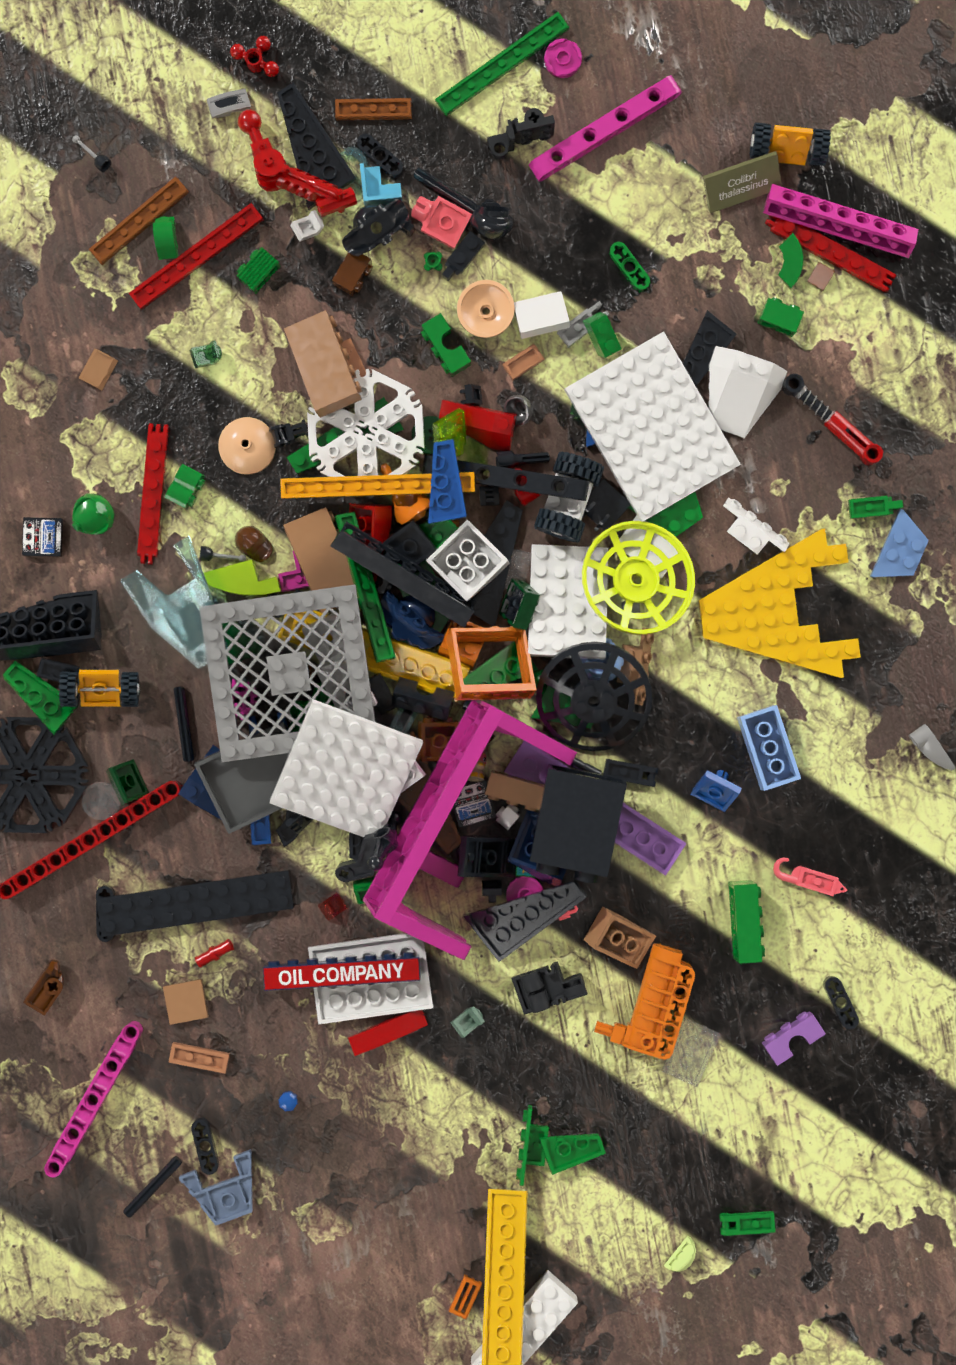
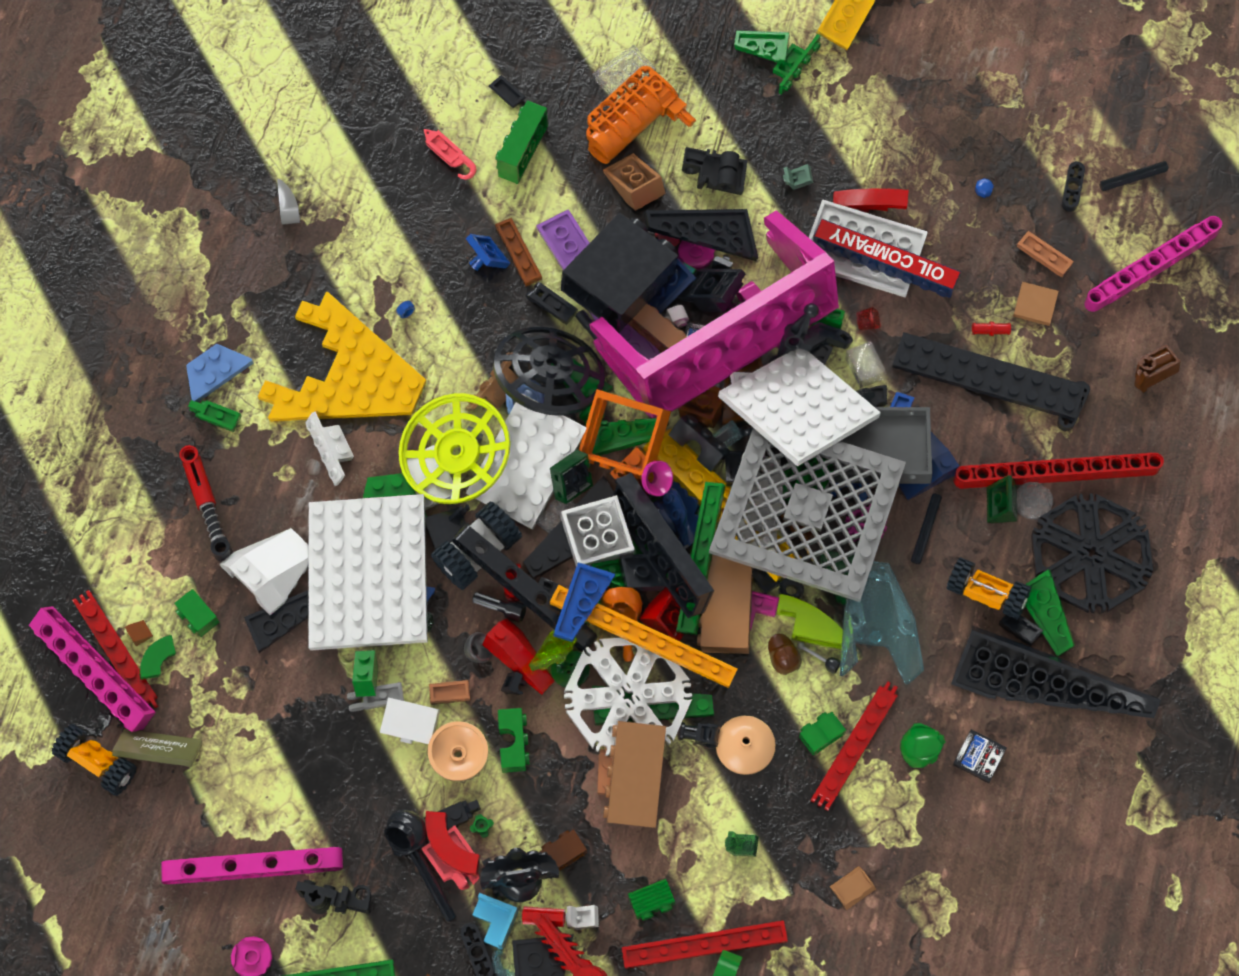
camera: 145 degrees left, 20 degrees down
sand blue wing [179,1149,253,1226] -> none
green beam [609,242,650,292] -> none
light blue brick [737,705,801,791] -> none
medium lavender arch [762,1011,826,1066] -> none
black beam [823,976,859,1029] -> none
none -> blue tile [396,301,415,319]
none -> red tile [425,811,480,876]
none -> black tile [488,75,526,108]
none -> dark orange tile [495,217,542,286]
none -> dark pink piece [642,461,673,496]
none -> clear piece [845,341,886,389]

